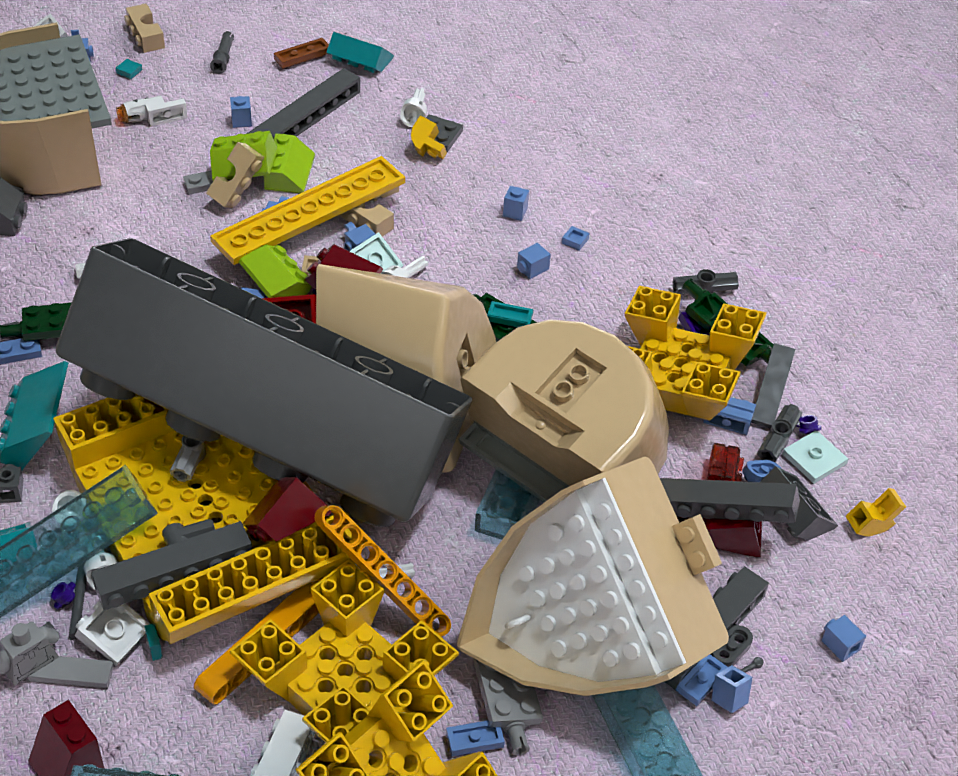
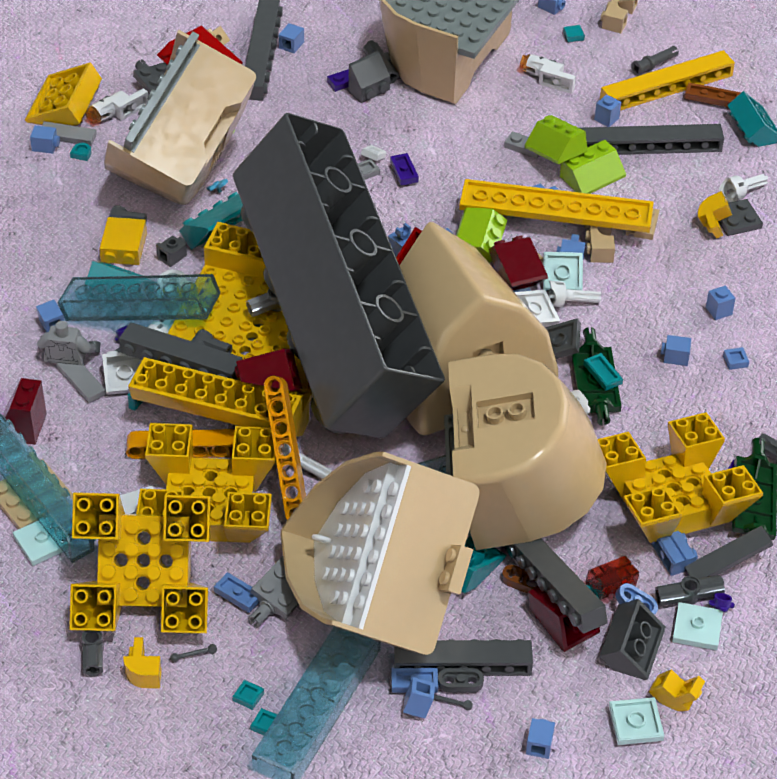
camera: 50 degrees right, 0 degrees up
tan arch [206,142,264,208] -> none
none -> yellow brick [600,50,735,110]
none -> light aqua plate [609,697,665,745]

